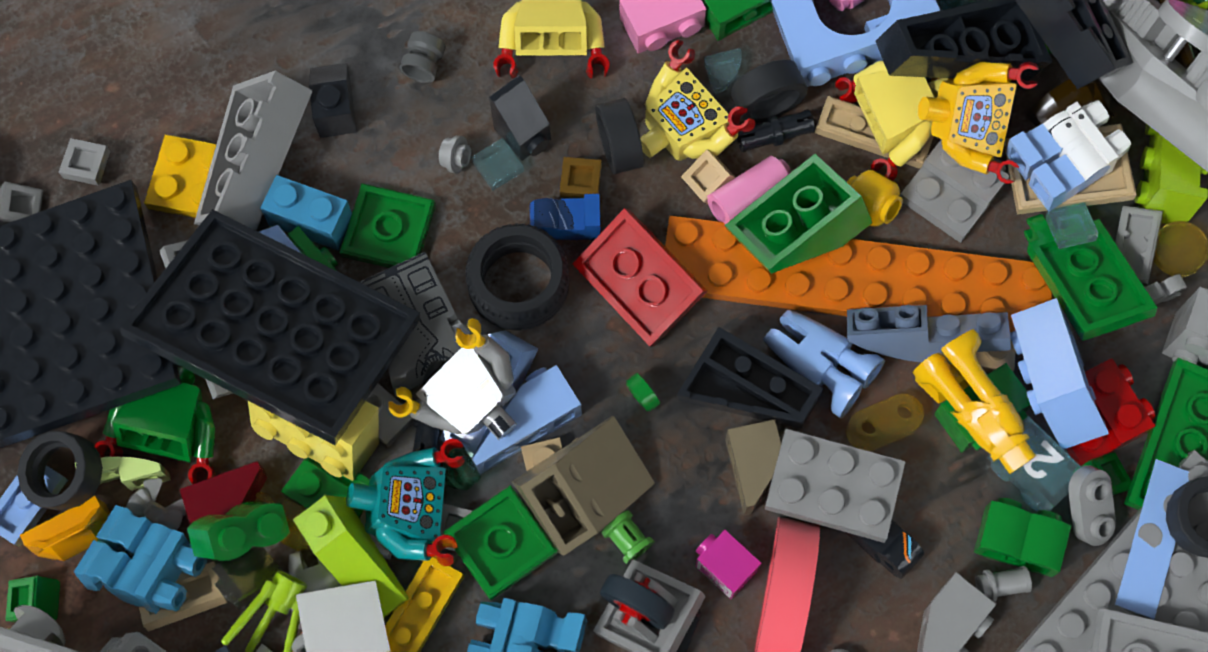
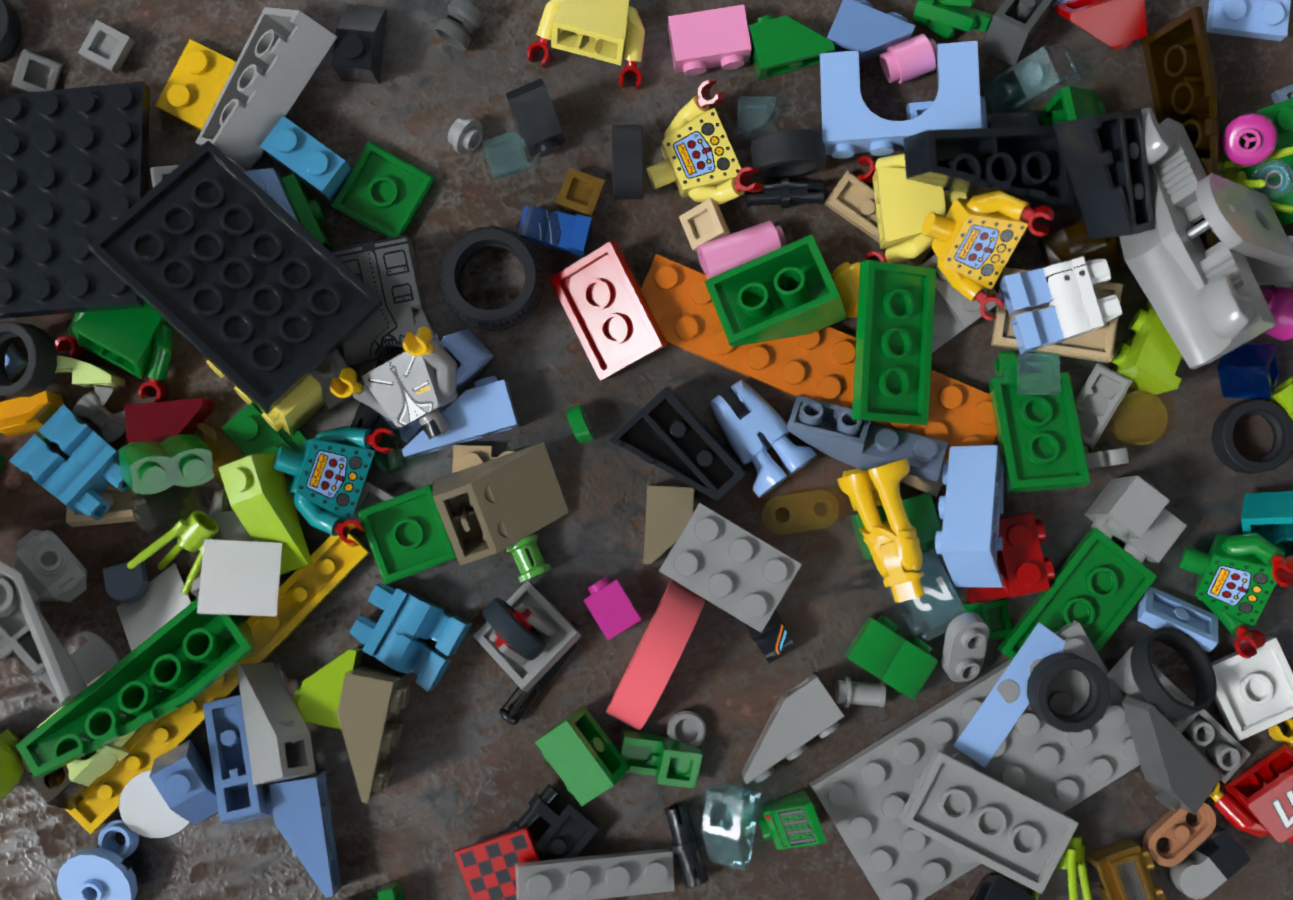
camera: 15 degrees right, 15 degrees up
none -> green plate [852,260,936,425]

